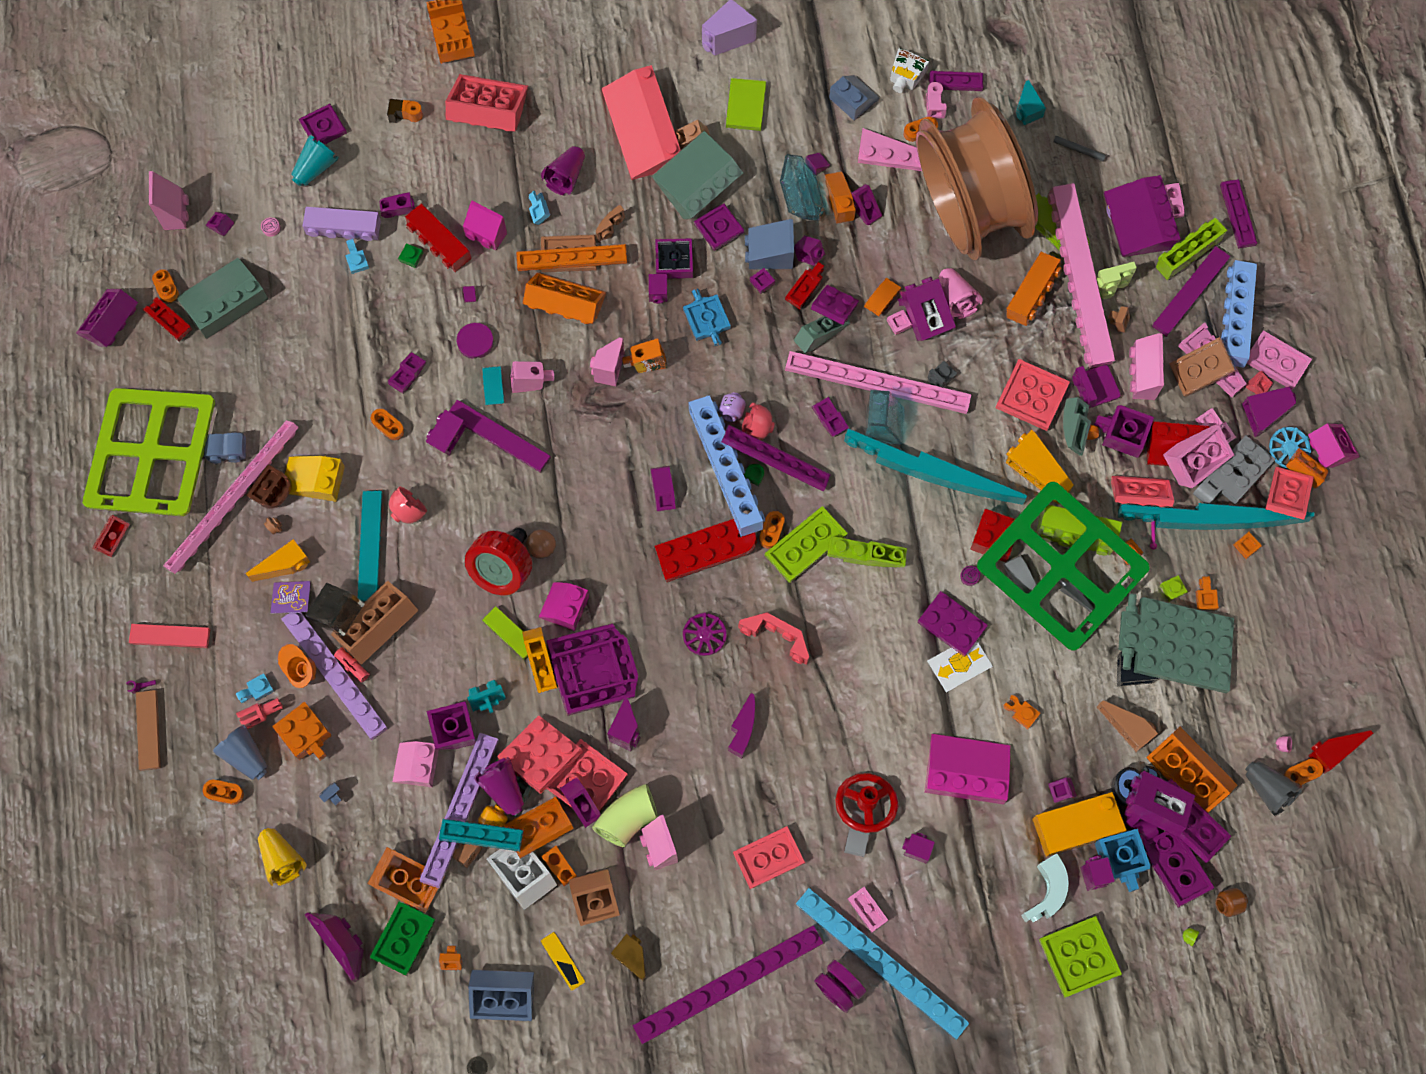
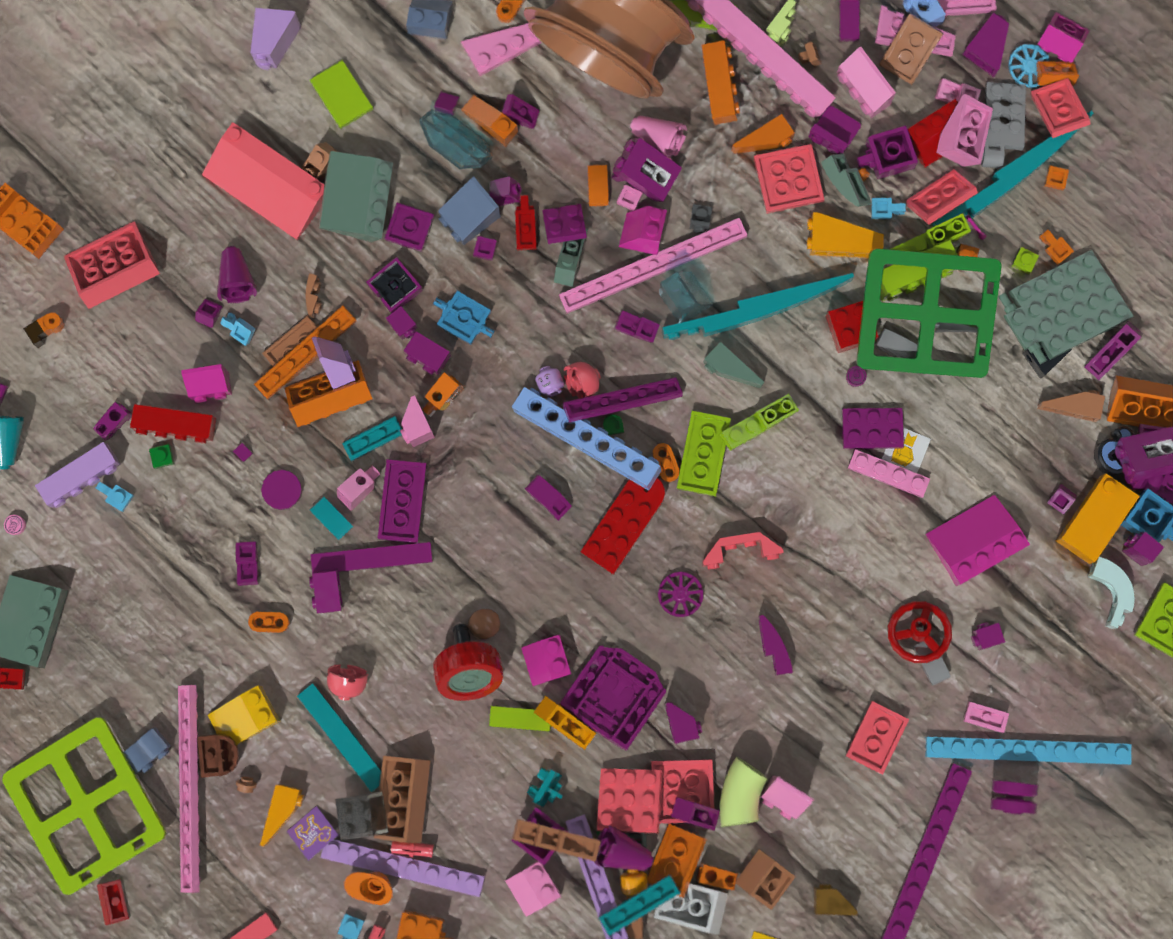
camera: 35 degrees left, 10 degrees up
orange plate [1003,695,1041,730] -> none
coral slope [1245,371,1273,394] -> none
none -> magenta slope [195,299,223,328]
none -> lavender slope [312,336,356,389]
none -> teal tile [342,416,402,462]
none -> magenta plate [378,459,427,543]
none -> magenta brick [403,331,451,375]
none -> nougat slope [512,819,601,862]
none -> dark pink slope [619,206,667,255]
none -> sand green slope [703,342,764,388]
none -> orange slope [731,114,795,154]
none -> bright pink plate [847,449,930,498]
none -> medium azure plate [871,198,906,219]
none -> lime slope [890,213,971,252]
none -> magenta slope [1084,320,1143,380]

